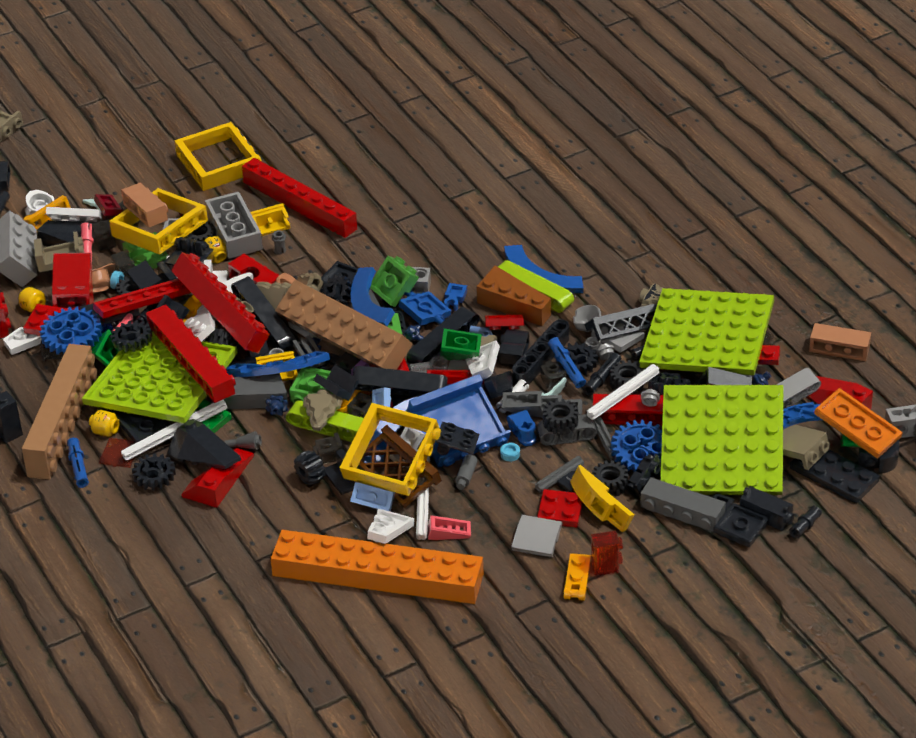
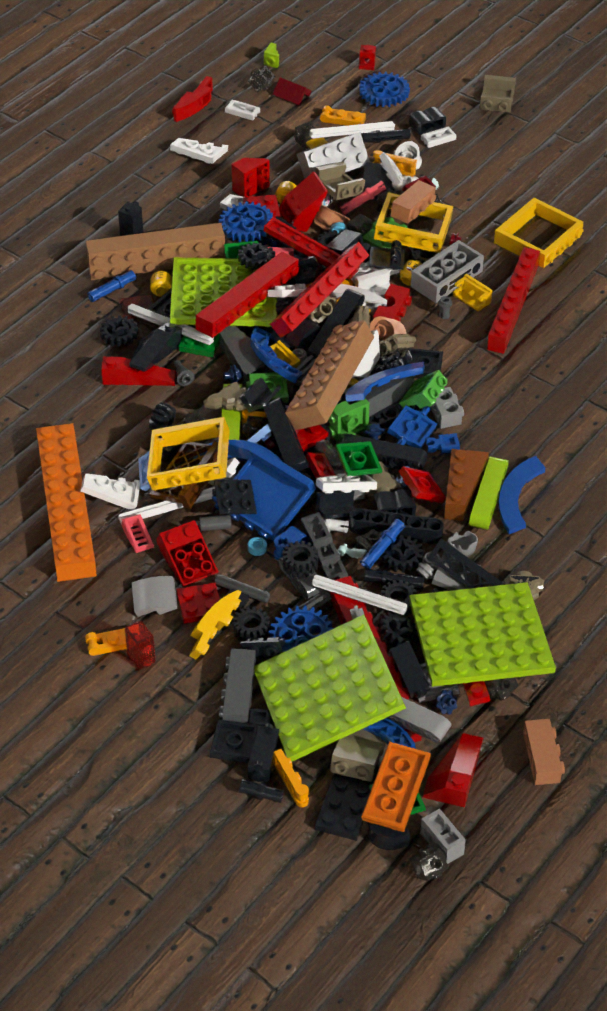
camera: 65 degrees right, 5 degrees up
none -> red slope [156,520,219,587]
none -> light orange plate [274,749,309,807]
none -> white tile [421,126,456,148]

